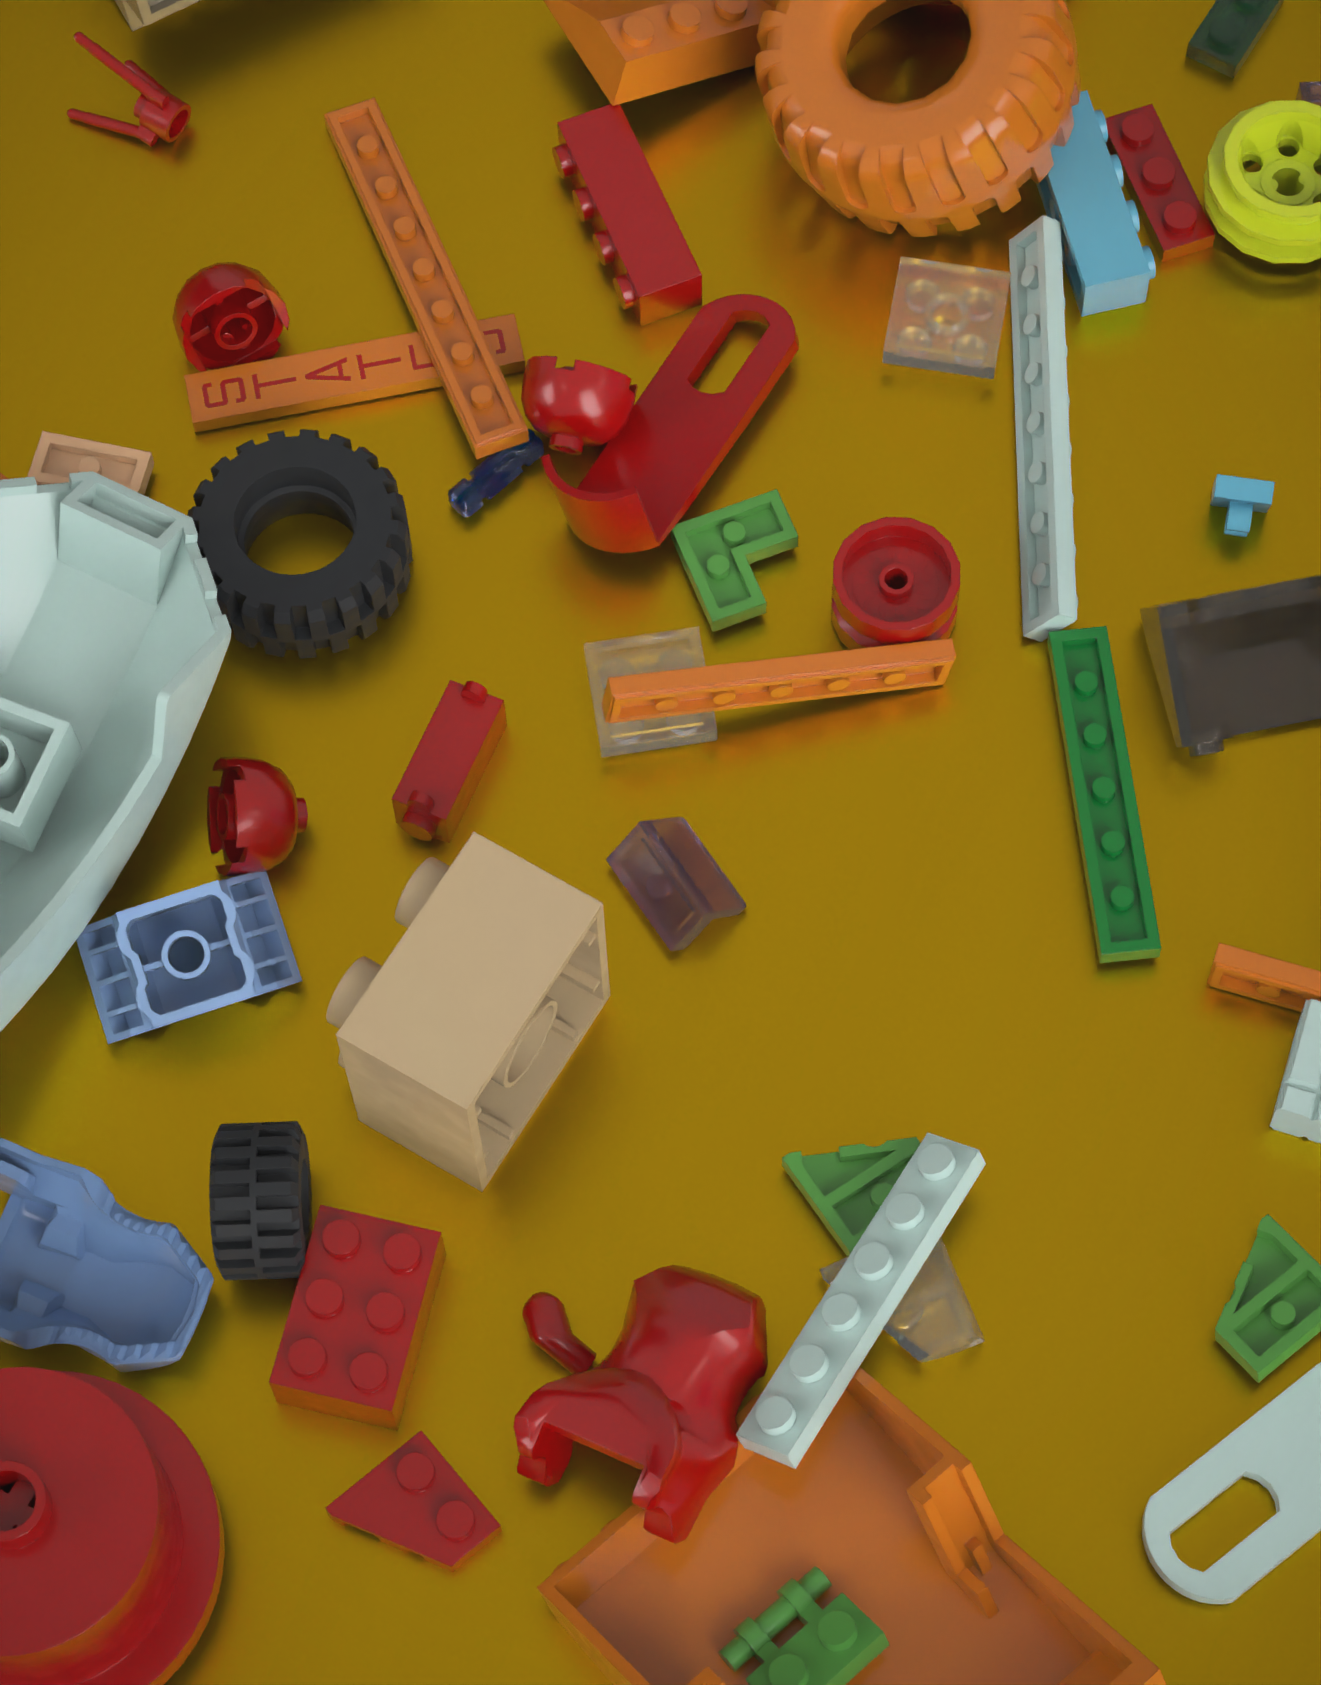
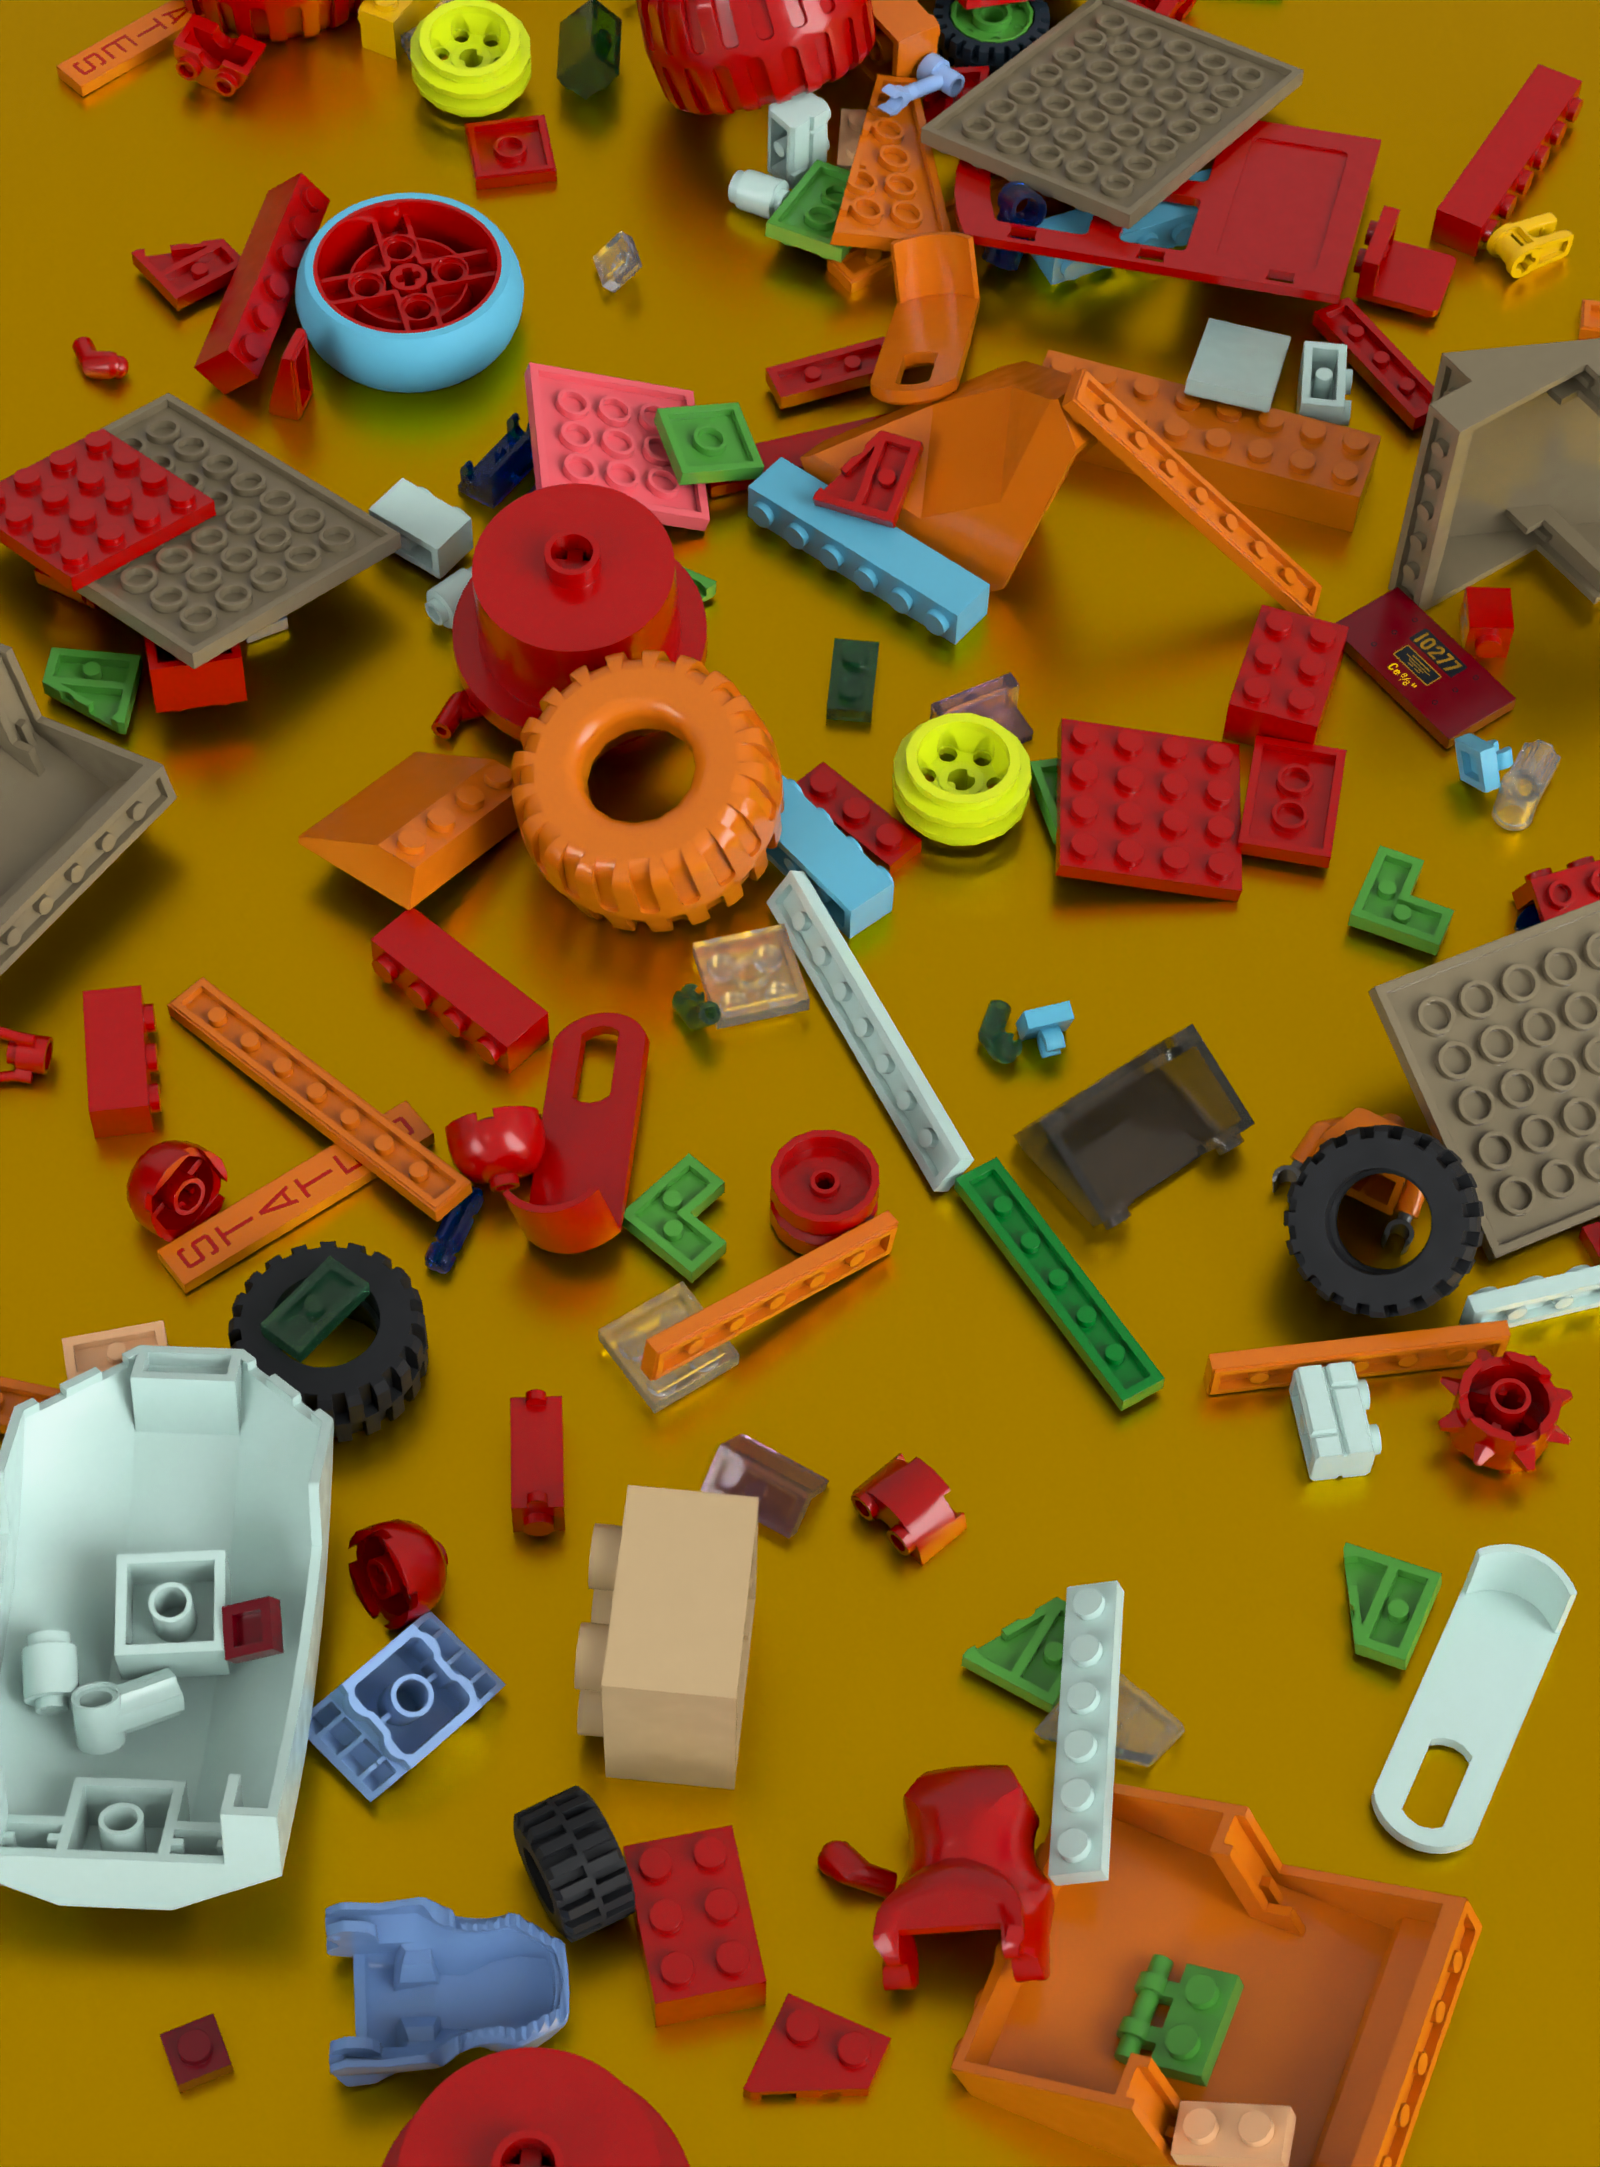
camera: 30 degrees left, 10 degrees down
none -> red brick [82,985,162,1139]
none -> dark red plate [222,1596,284,1664]
none -> clear green plate [260,1256,370,1363]
none -> clear green arm [672,984,721,1031]
none -> red cylinder [851,1453,967,1566]
none -> clear green arm [978,1000,1023,1064]

